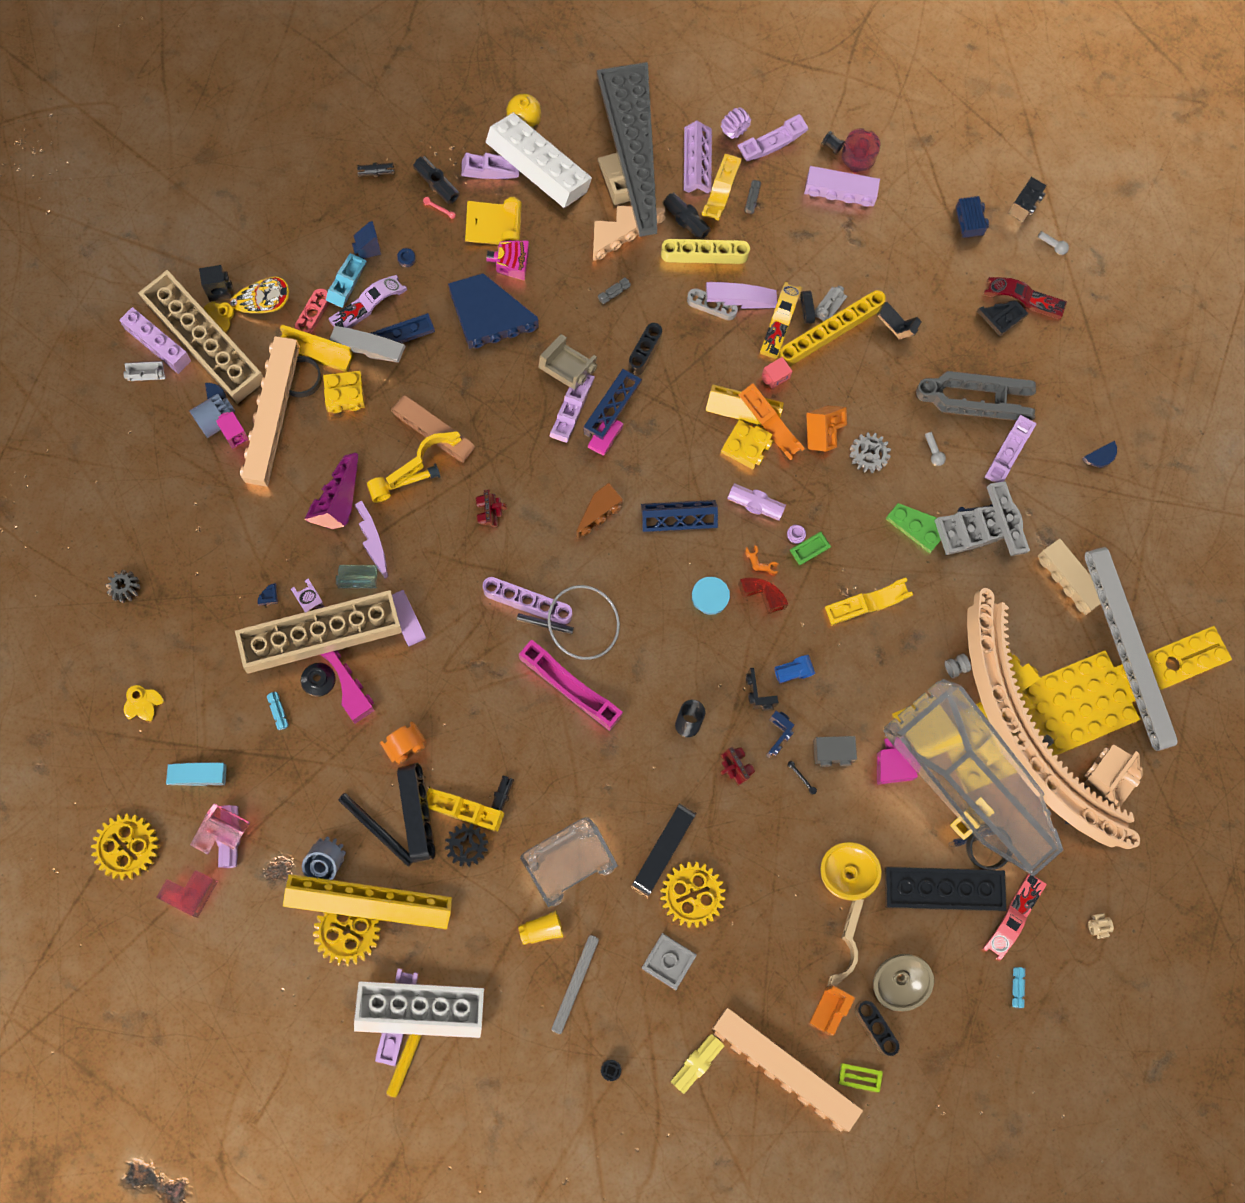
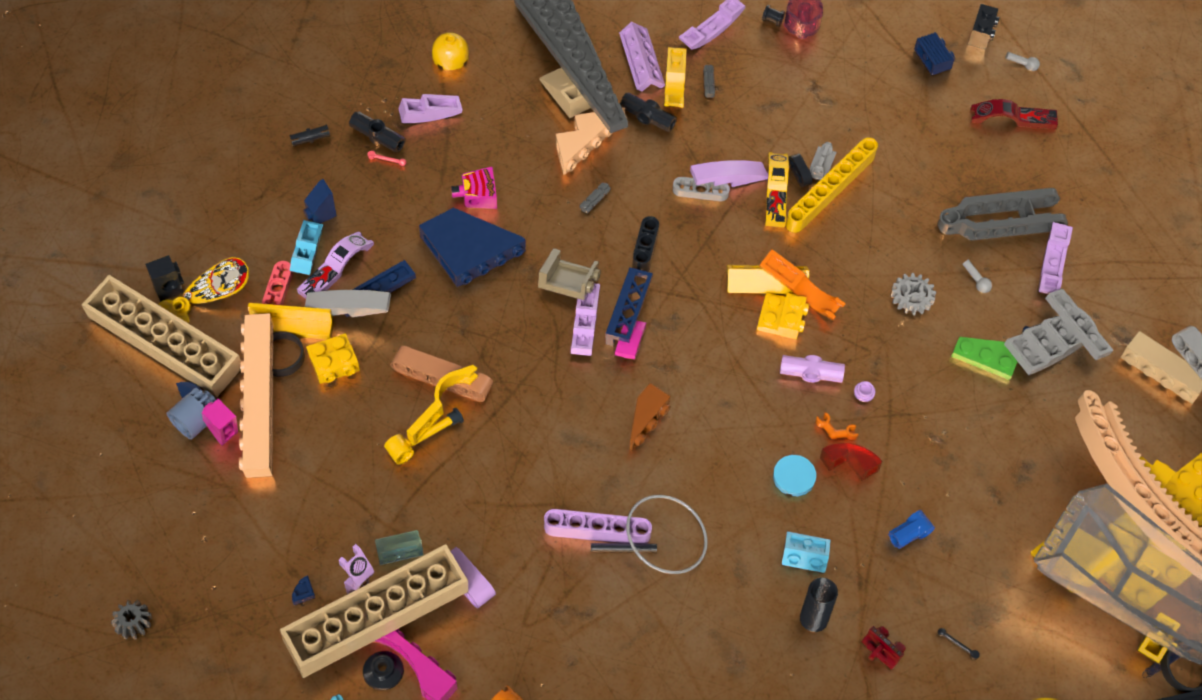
camera: 10 degrees left, 15 degrees down
lavender brick [119,307,191,374] -> none
light grey hinge [124,361,166,381] -> none
magenta wedge [305,452,359,529] -> none
lavender slope [355,501,388,579] -> none
dark blue tile [397,248,416,267] -> none
yellow door [465,197,522,245] -> none
dark red hips [476,489,507,528] -> none
white brick [486,113,592,208] -> none
dark pink arch [519,639,623,731] -> none
dark blue fence [641,500,718,532] -> none
light yellow beam [661,239,750,264] -> none
lavender gear [721,107,751,139] -> none
black bracket [746,668,779,711] -> none
coral brick [762,357,793,389] -> none
dark blue bracket [766,711,794,758] -> none
bright green tile [790,532,831,566] -> none
lavender brick [804,166,880,207] -> none
orange panel [807,405,847,451] -> none
dark grey brick [813,736,857,767] -> none
yellow piece [825,578,913,626] -> none
black bracket [877,302,922,340] -> none
dark pink torso [877,738,918,785] -> none
light grey wheel [945,653,971,678] -> none
black wing [977,300,1028,337] -> none
dark blue tile [1082,440,1117,468] -> none
none -> medium azure bracket [782,531,831,573]

